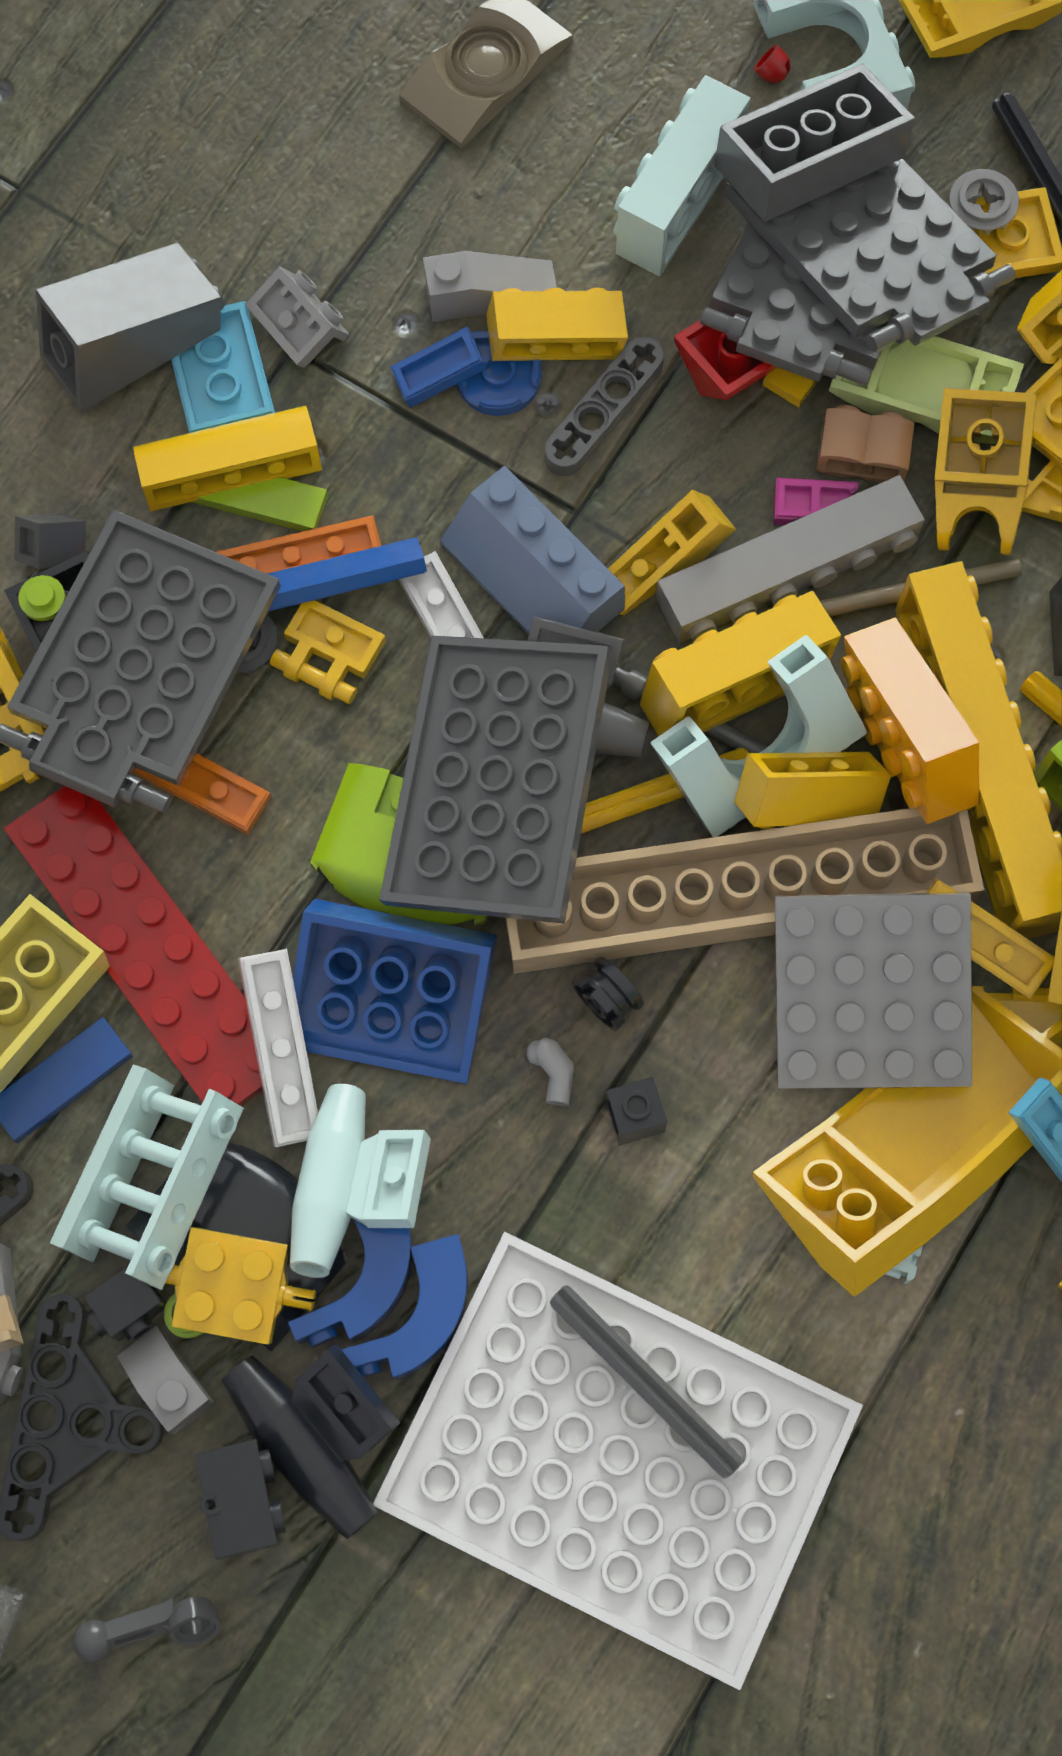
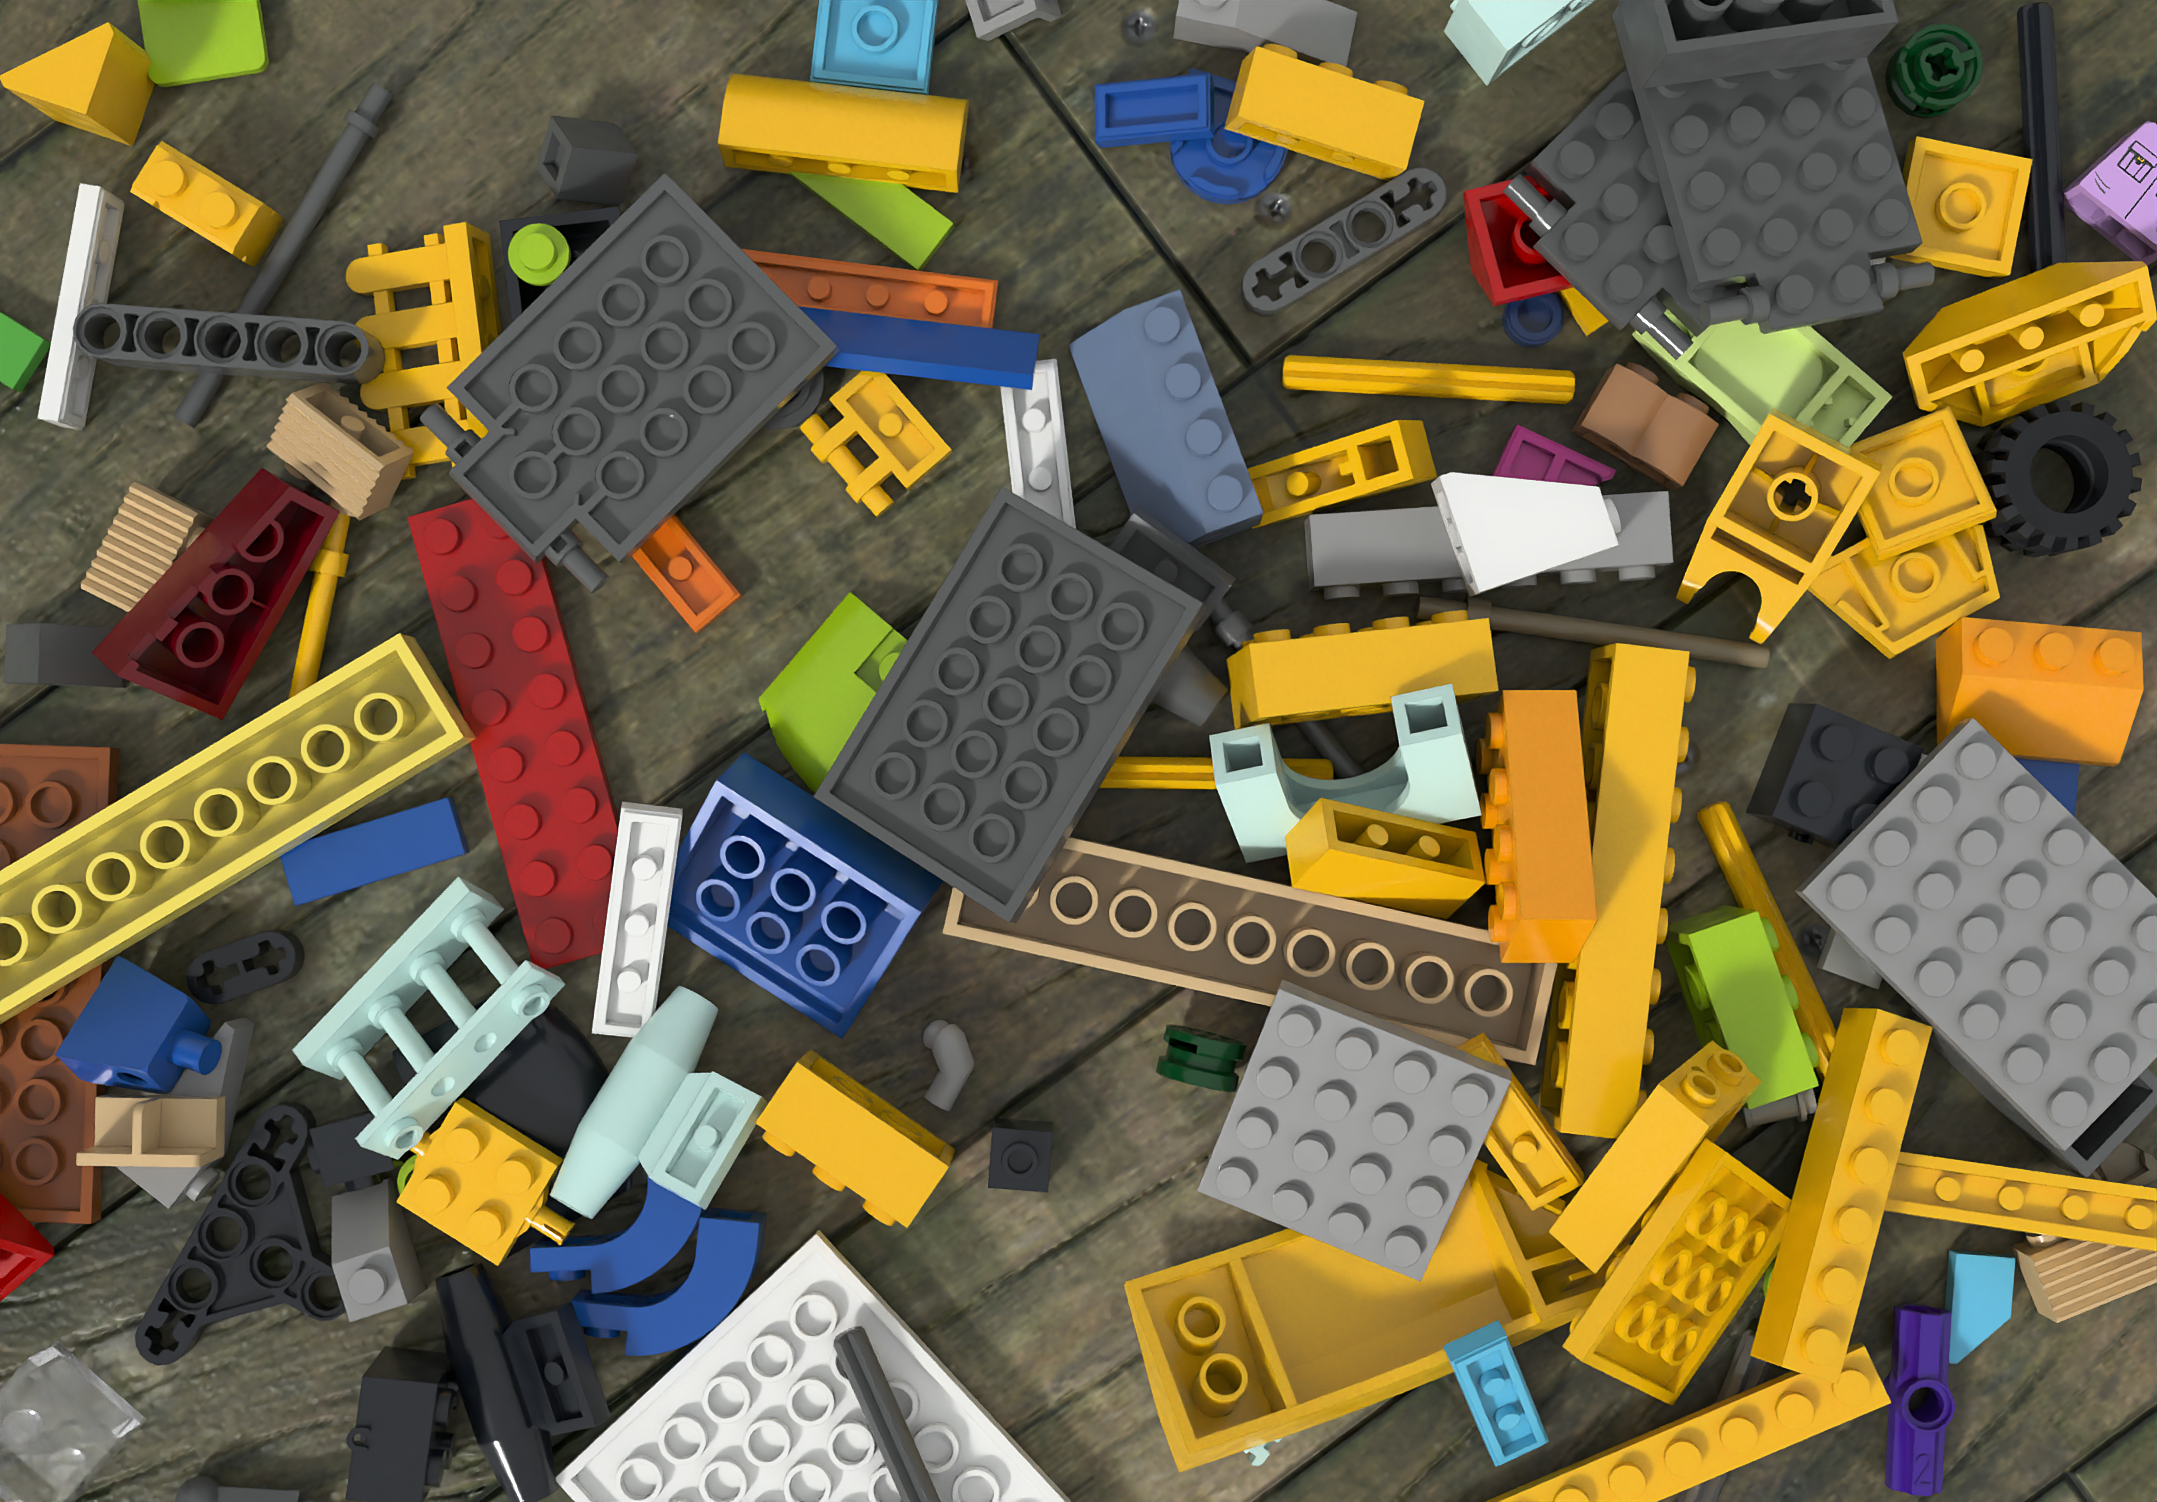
camera: 20 degrees right, 15 degrees up
black wheel [572,957,644,1031] -> none
light grey gear [948,169,1019,235] -> none
none -> yellow brick [755,1049,955,1228]
none -> dark green wheel [1156,1024,1247,1092]
none -> yellow axle [1282,355,1575,404]
none -> white slope [1431,472,1621,597]
none -> dark blue tile [1502,292,1565,348]
none -> dark green wheel [1885,23,1984,119]

